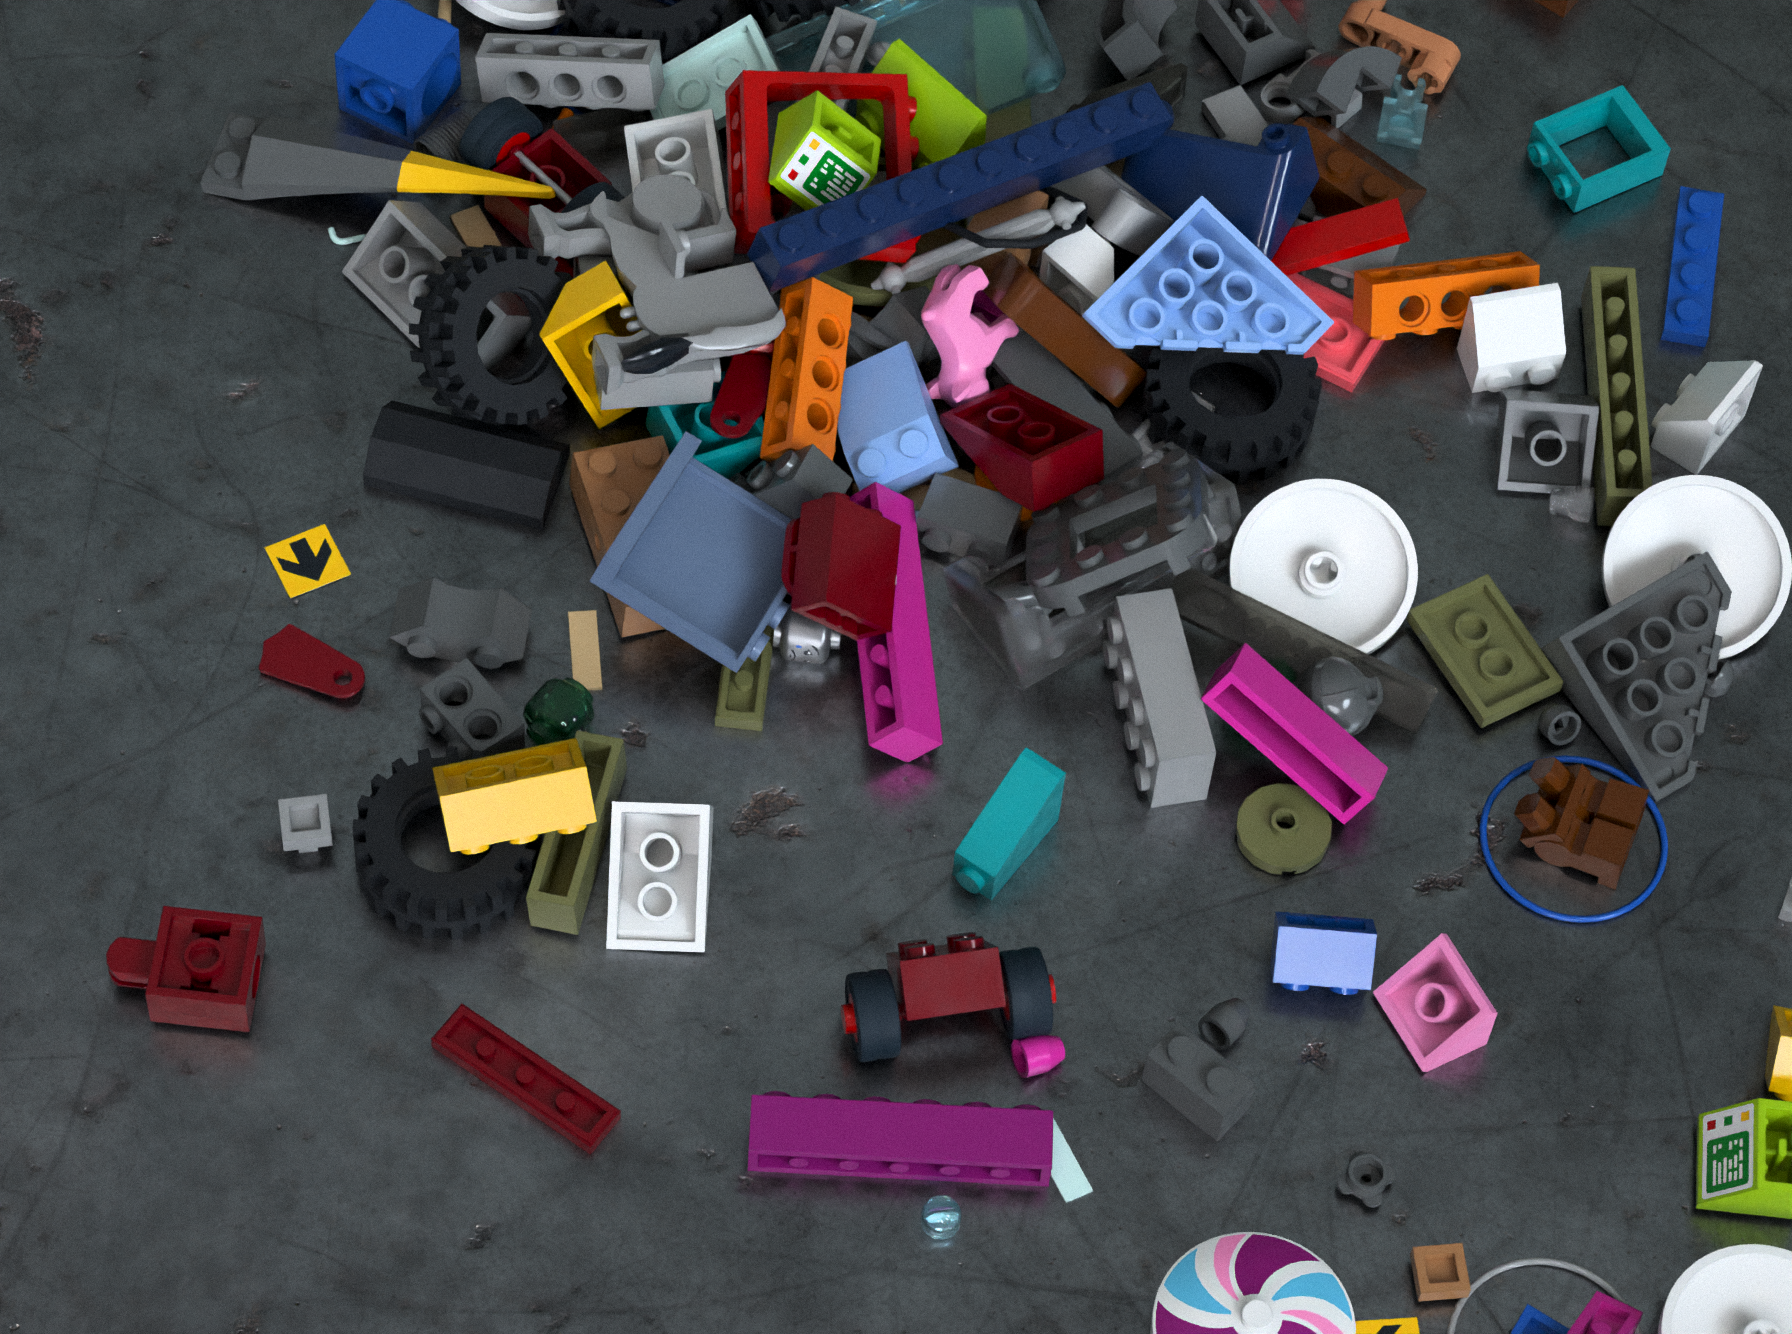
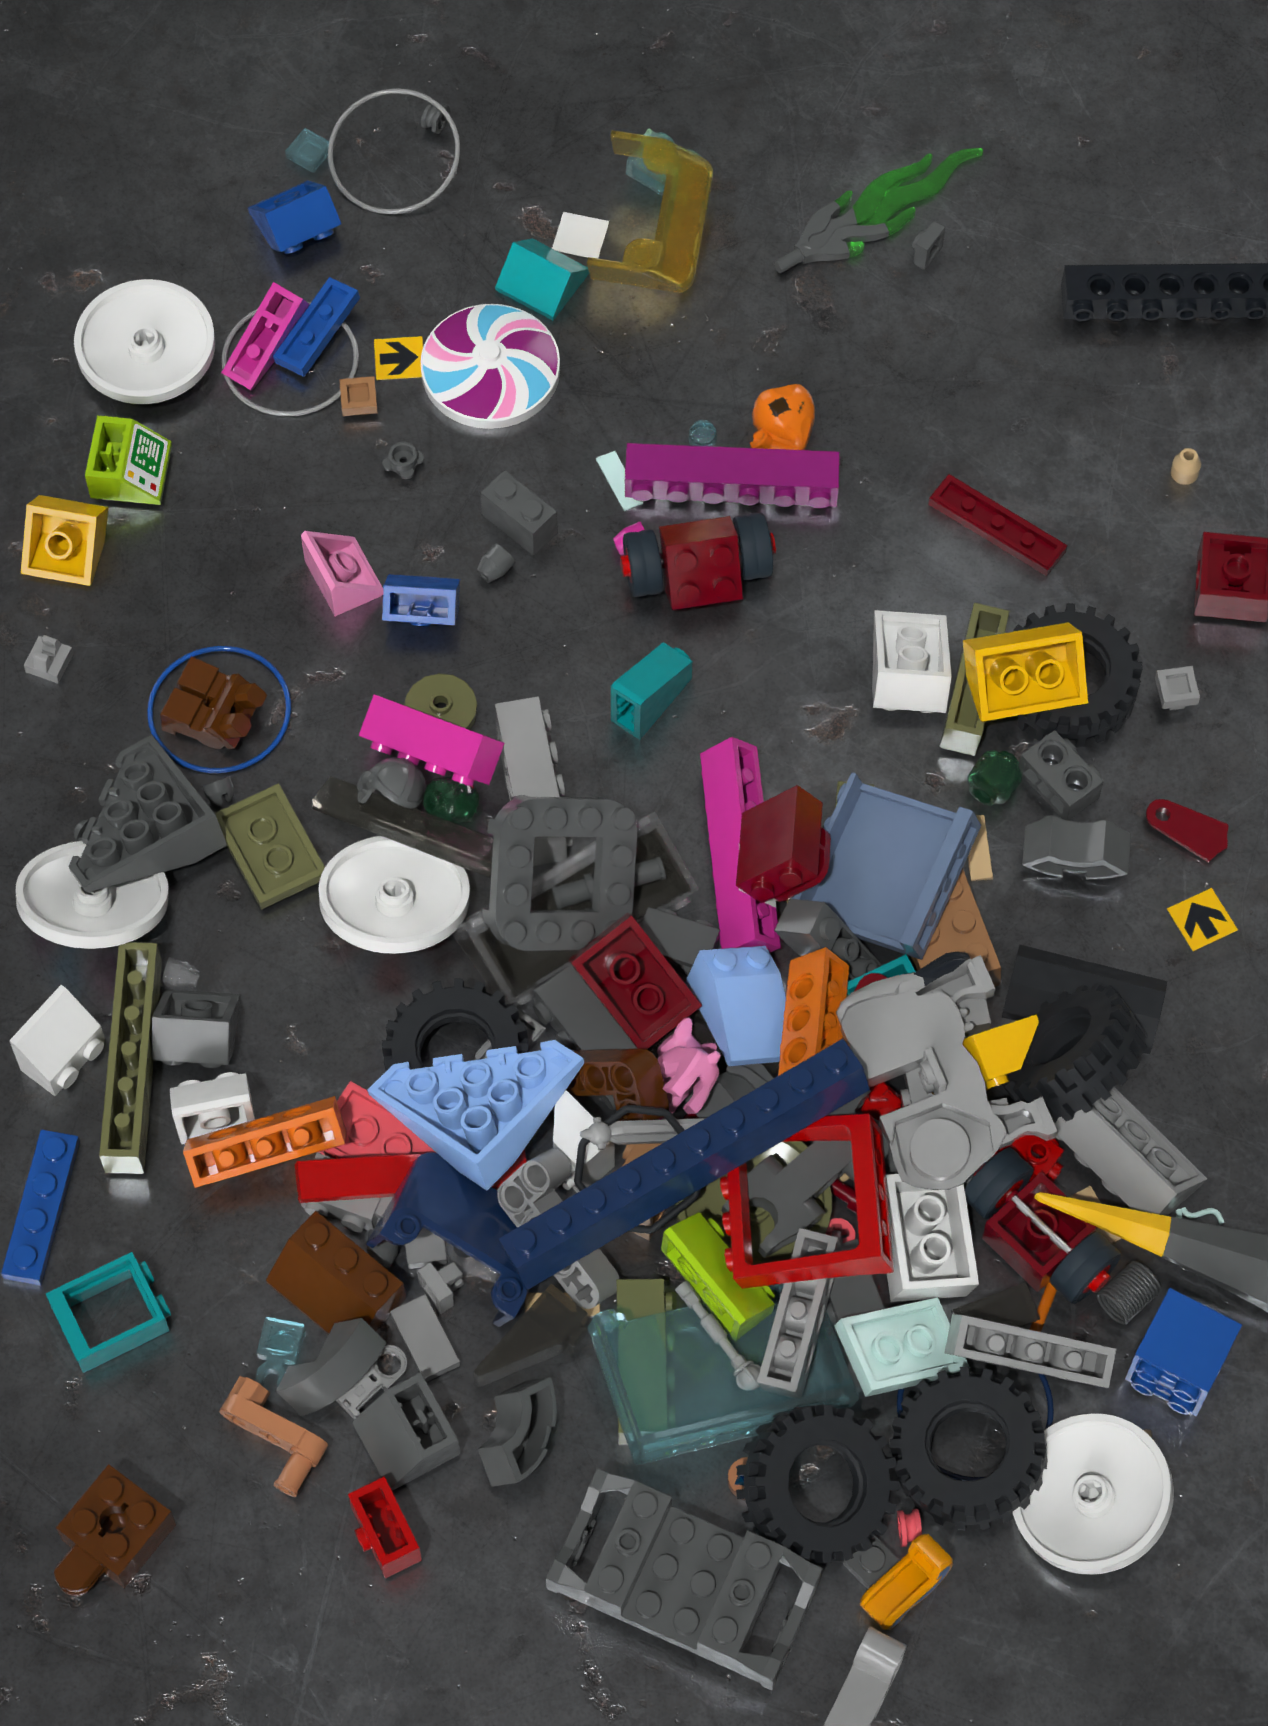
camera: 175 degrees left, 5 degrees up
lime slope [768,90,881,211] -> none
none -> orange piece [750,384,815,450]
none -> tan hose [1171,448,1201,485]

